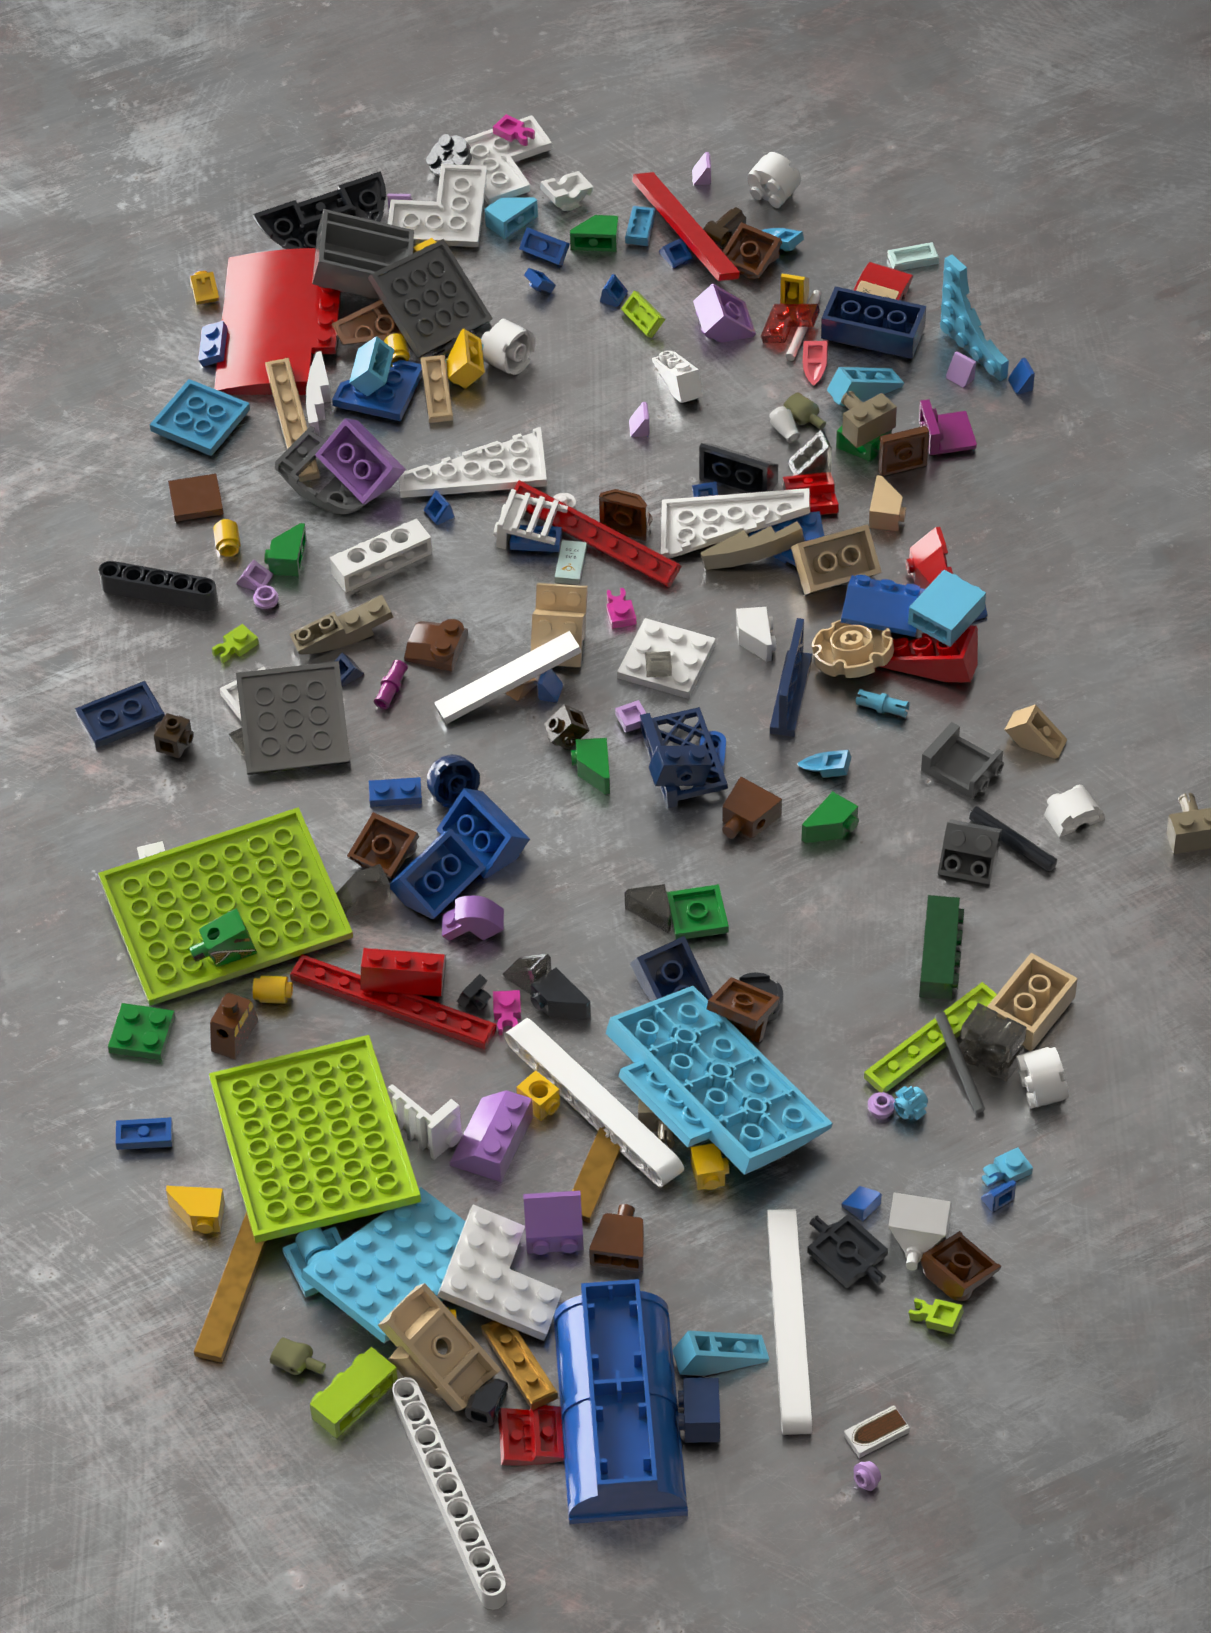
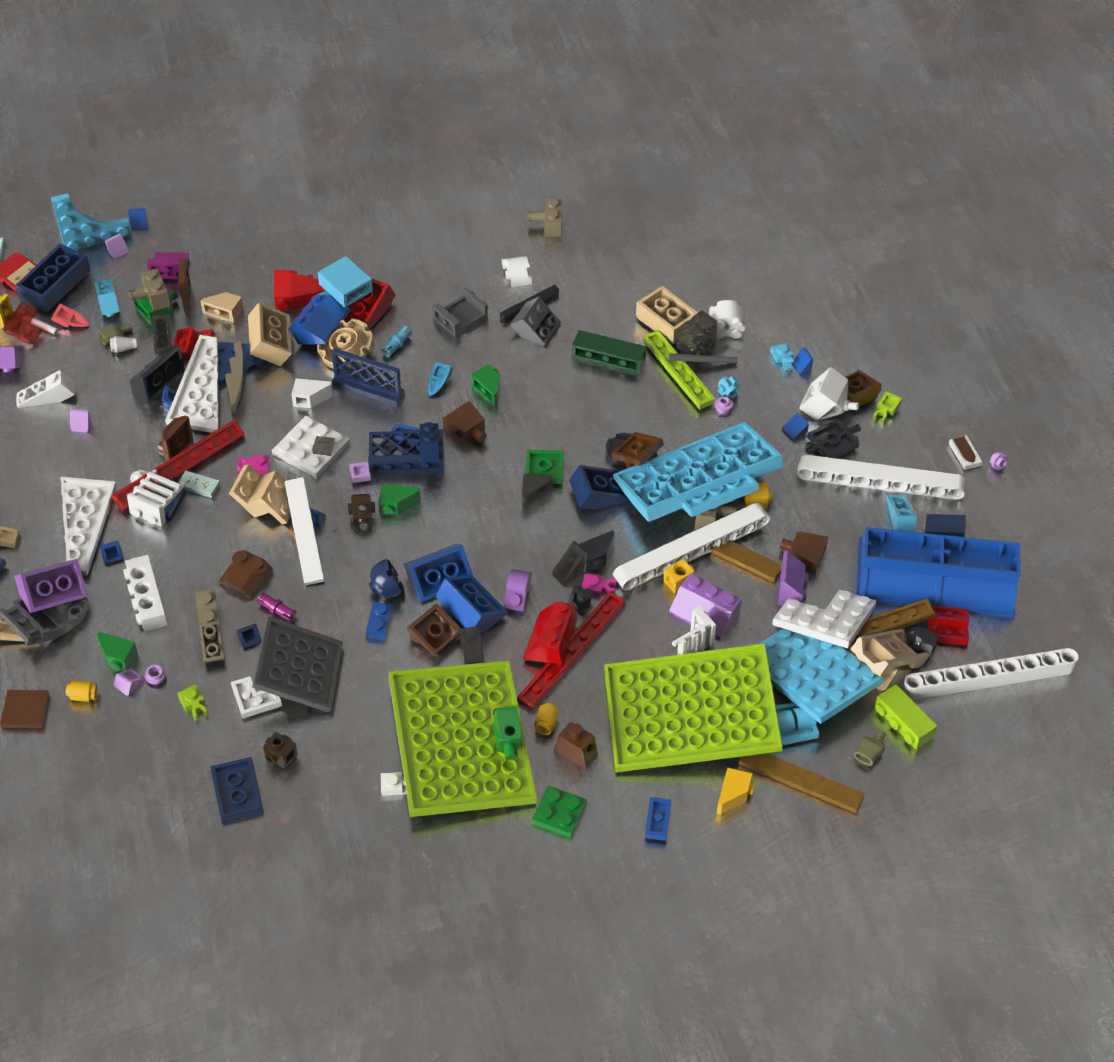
camera: 80 degrees left, 0 degrees up
black beam [98,561,218,611] -> none
tan slope [1005,705,1068,759] -> none

